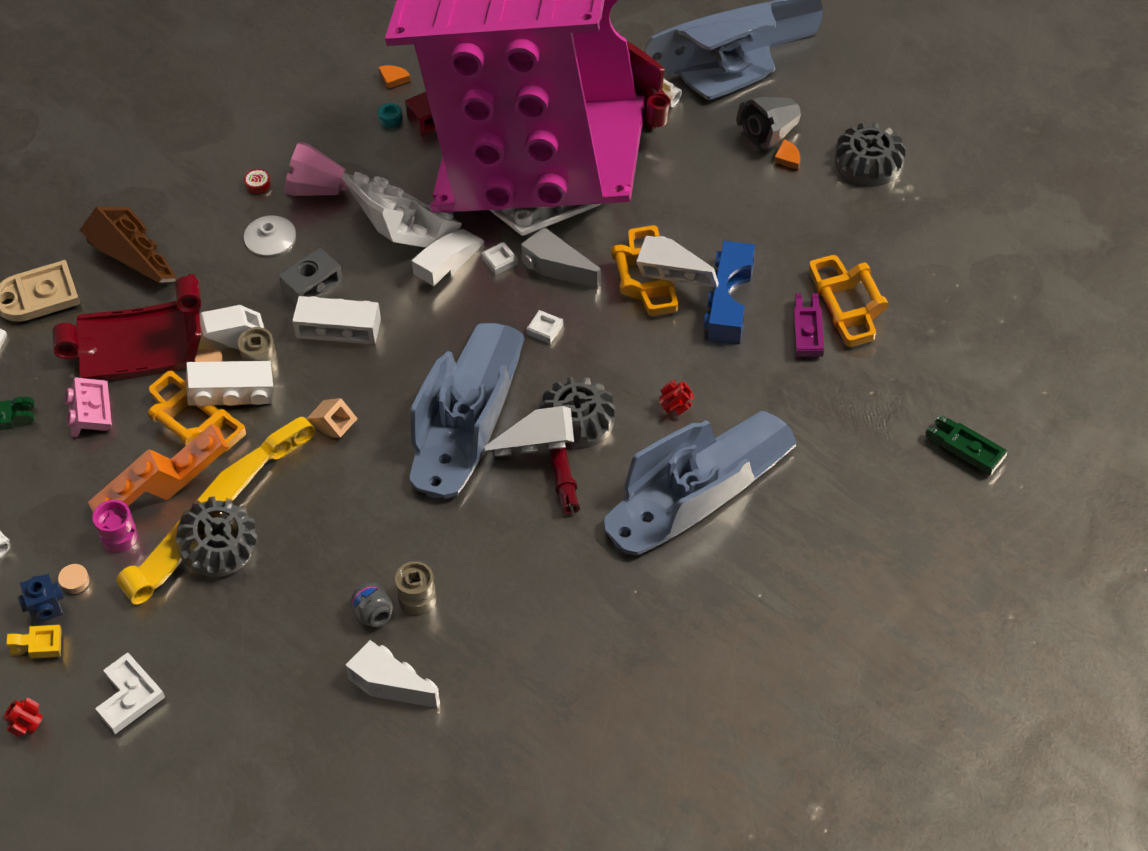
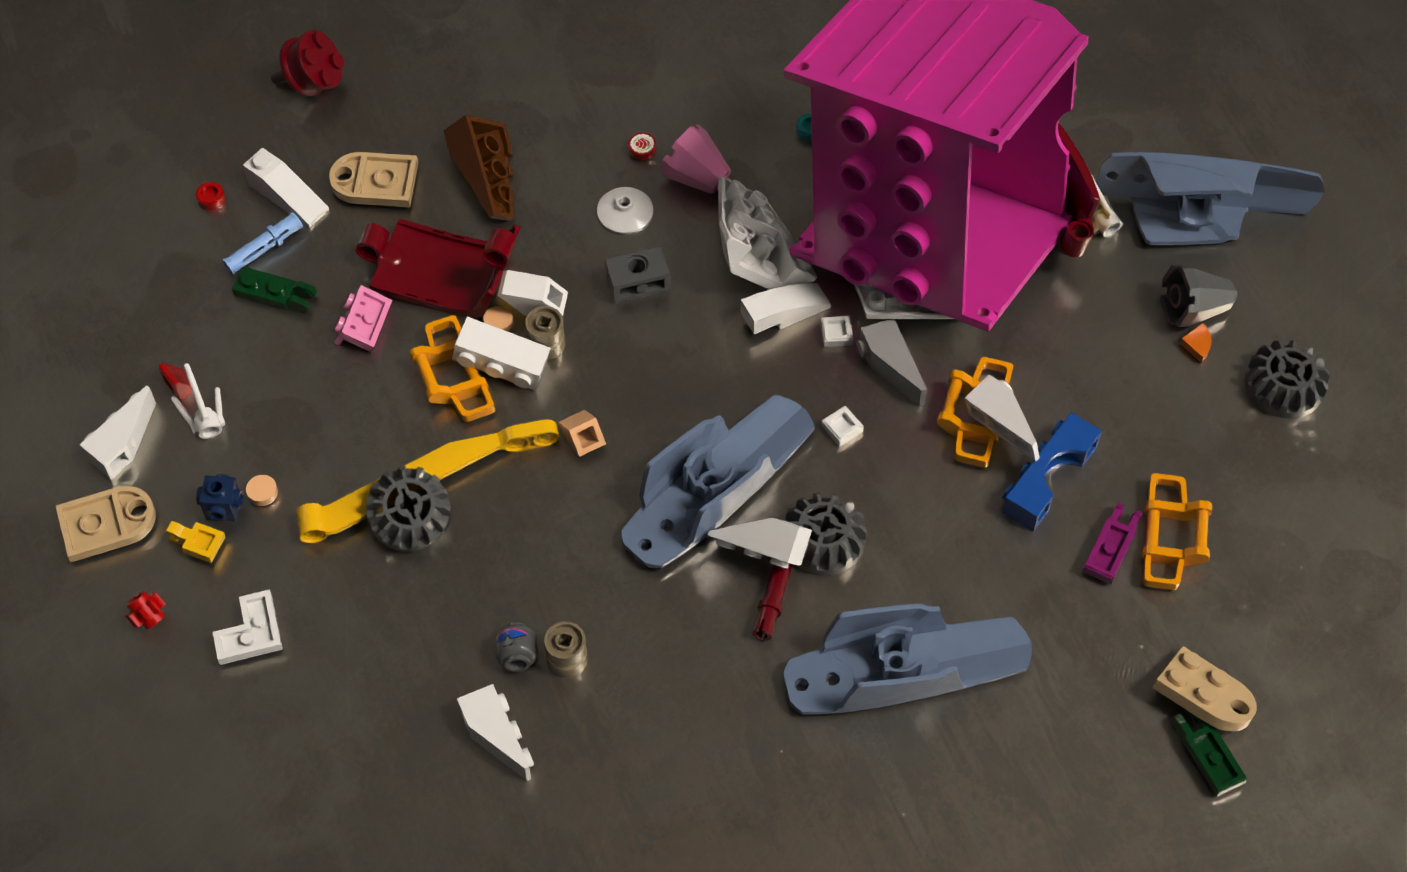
camera: 25 degrees right, 5 degrees up
orange bracket [88,424,229,513] -> none
dark pink wheel [93,500,138,553] -> none
white brick [292,296,381,345] -> none
red gear [659,379,694,416] -> none
none -> tan plate [1152,646,1257,731]

